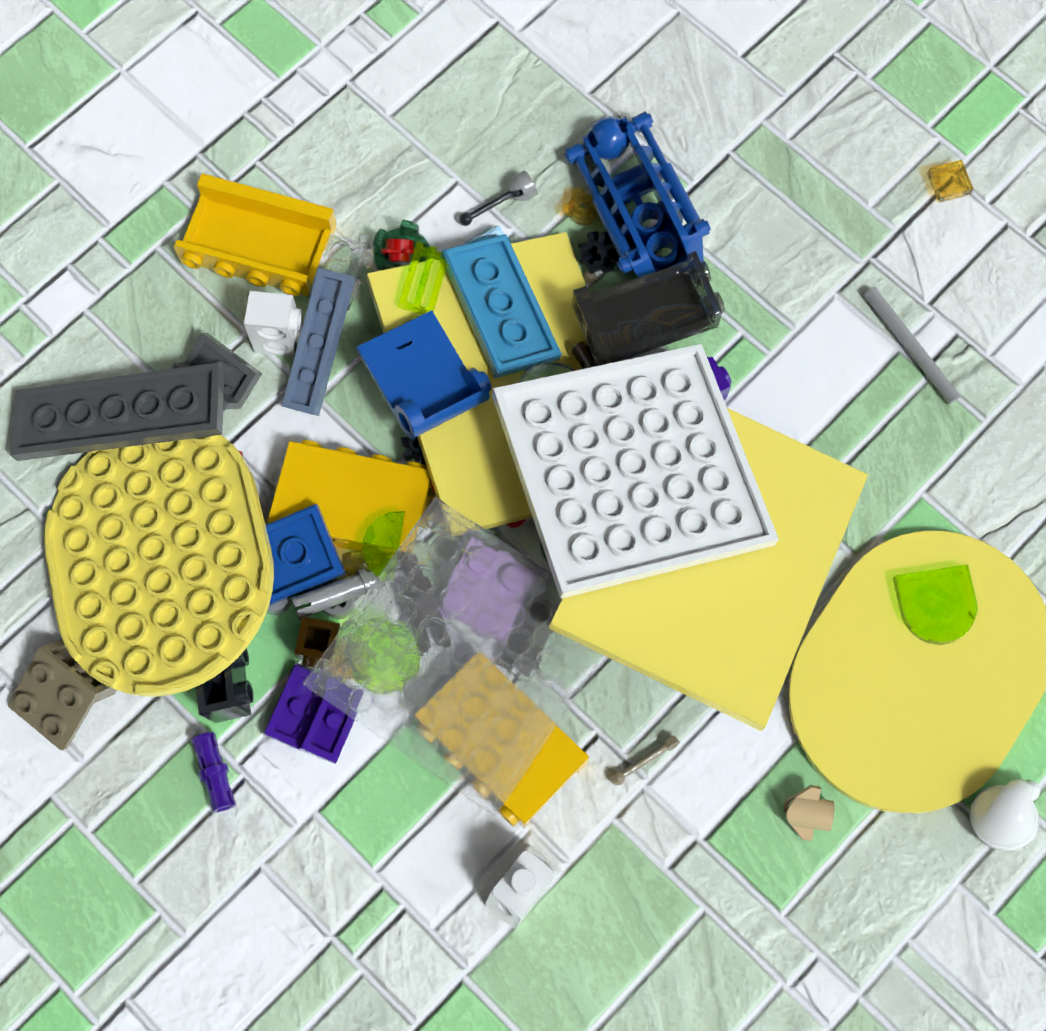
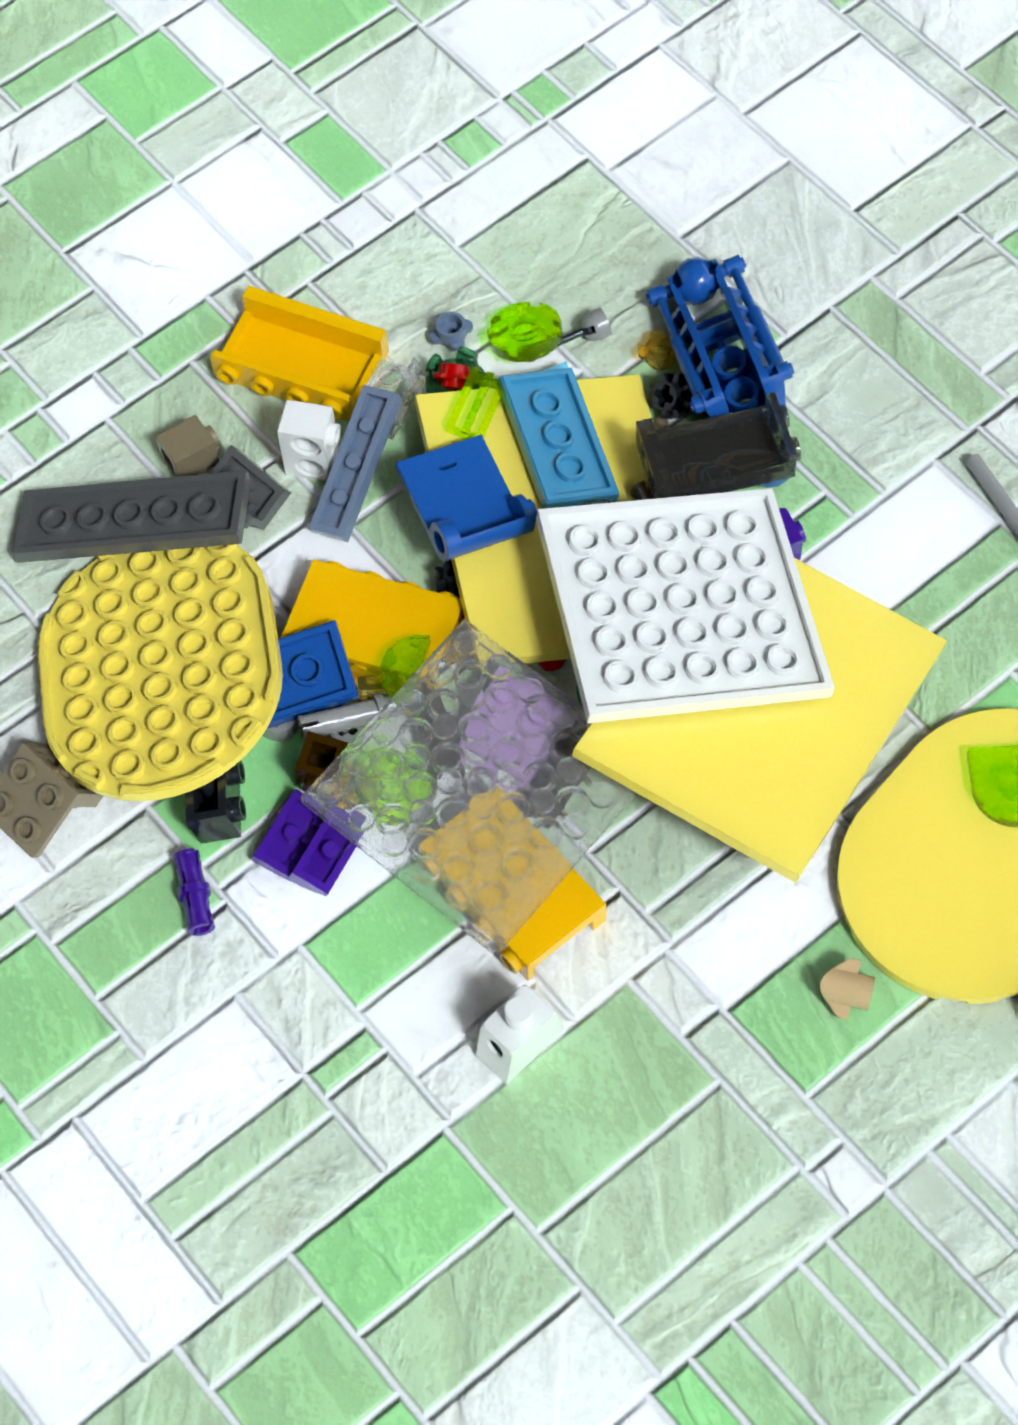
camera: 10 degrees right, 10 degrees down
dark tan hinge [610,736,680,785] -> none
none -> dark tan brick [155,414,221,477]
none -> sand blue plate [430,312,473,351]
none -> clear neon green tile [487,302,563,362]

